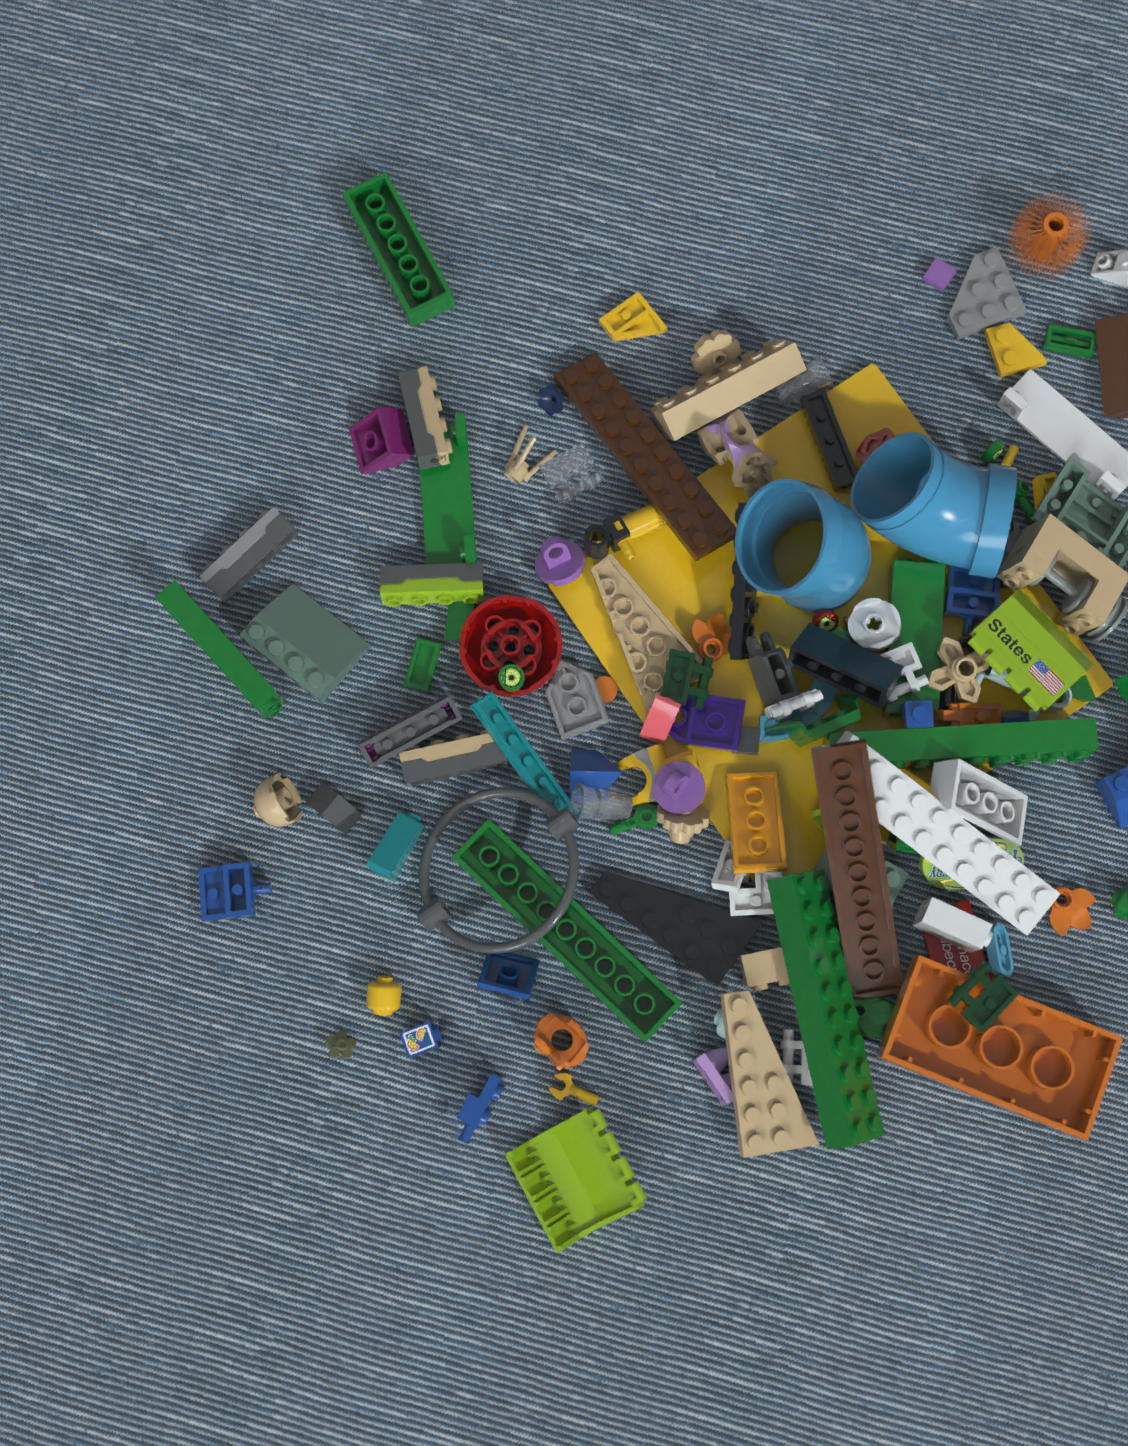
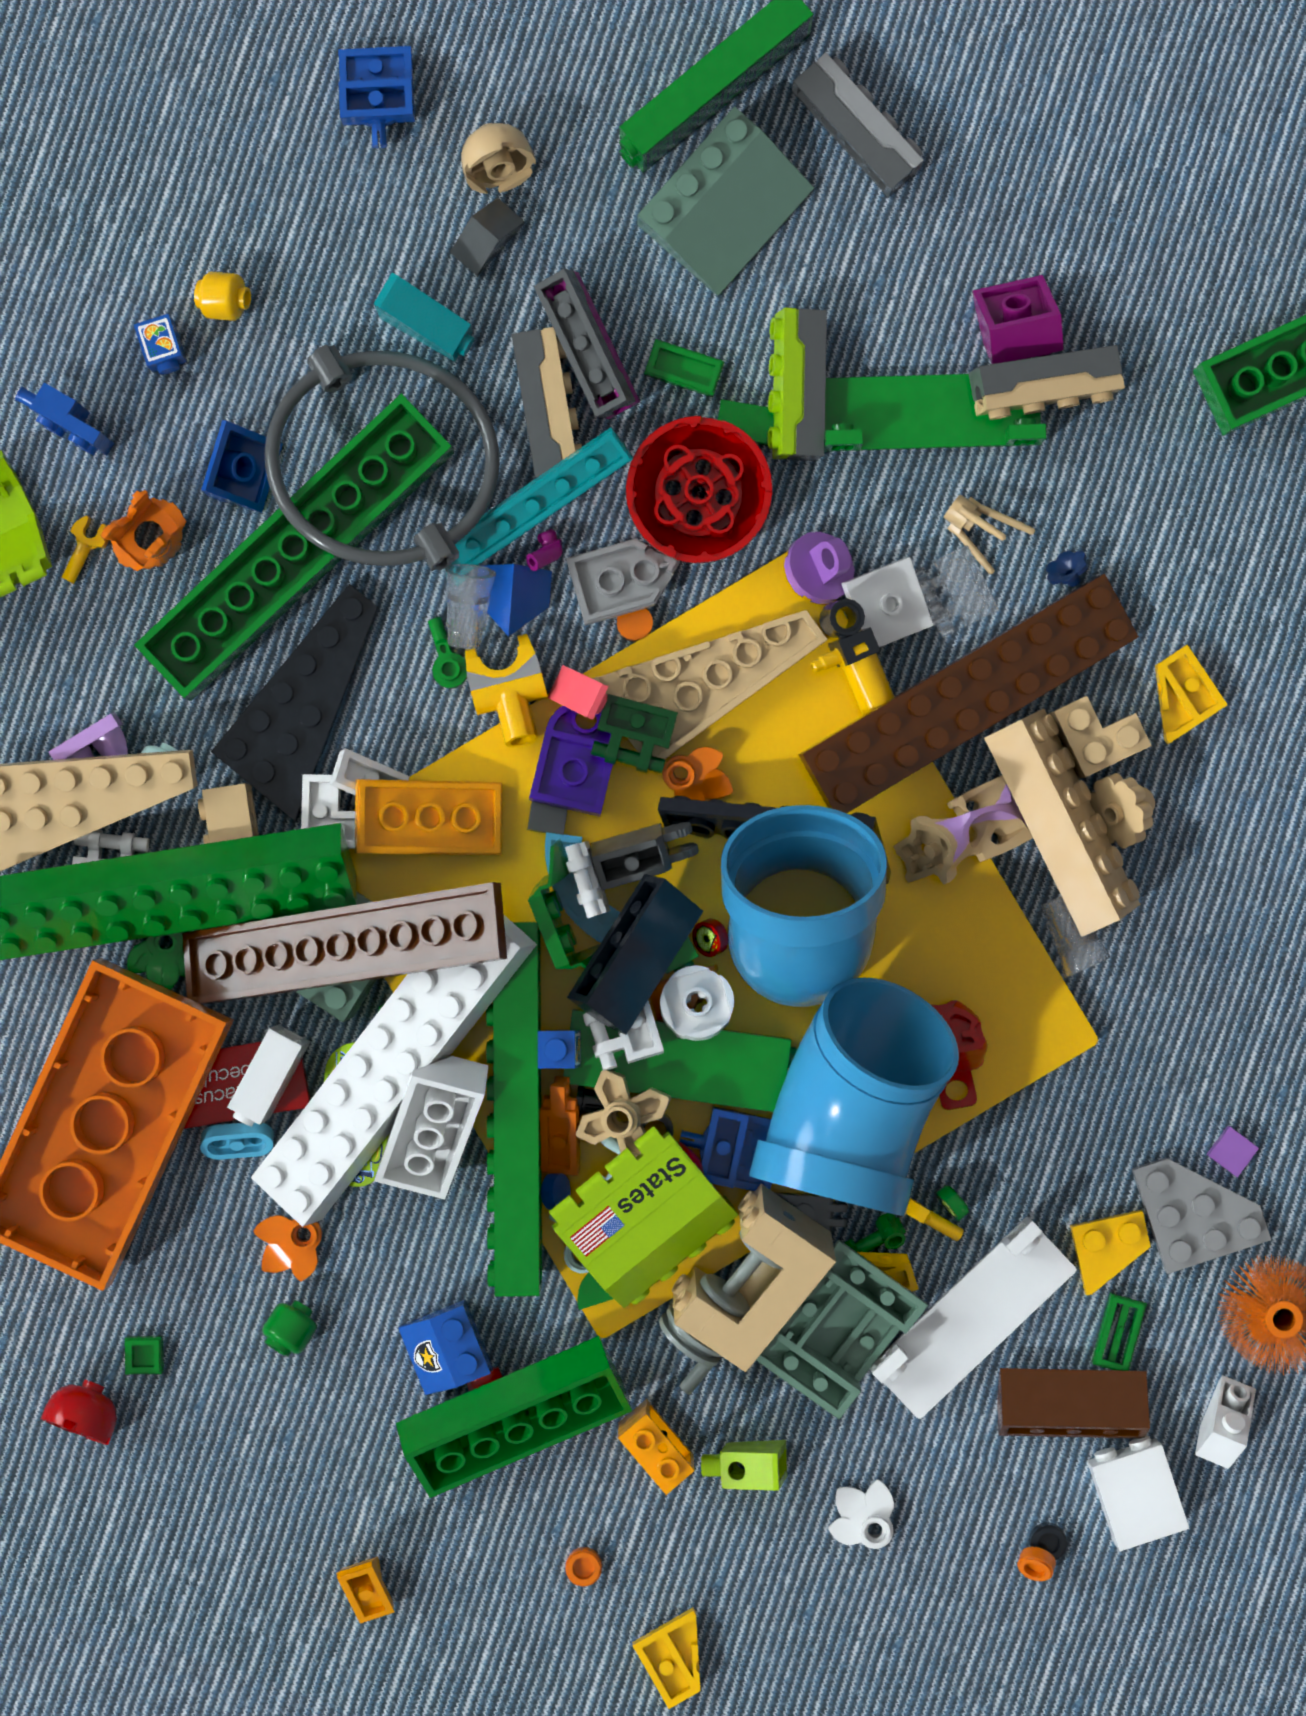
camera: 90 degrees right, 10 degrees up
olive plant [326,1031,356,1059] -> none
tile [498,664,525,692] -> none
medium lavender tile [653,761,706,814] -> none
tan plant [656,804,710,844] -> none
black gear [800,389,858,491] -> none
dark green plate [946,961,1019,1033] -> none
none -> magenta arm [526,529,563,571]
none -> white plate [841,557,934,647]
none -> tan brick [1049,696,1152,779]

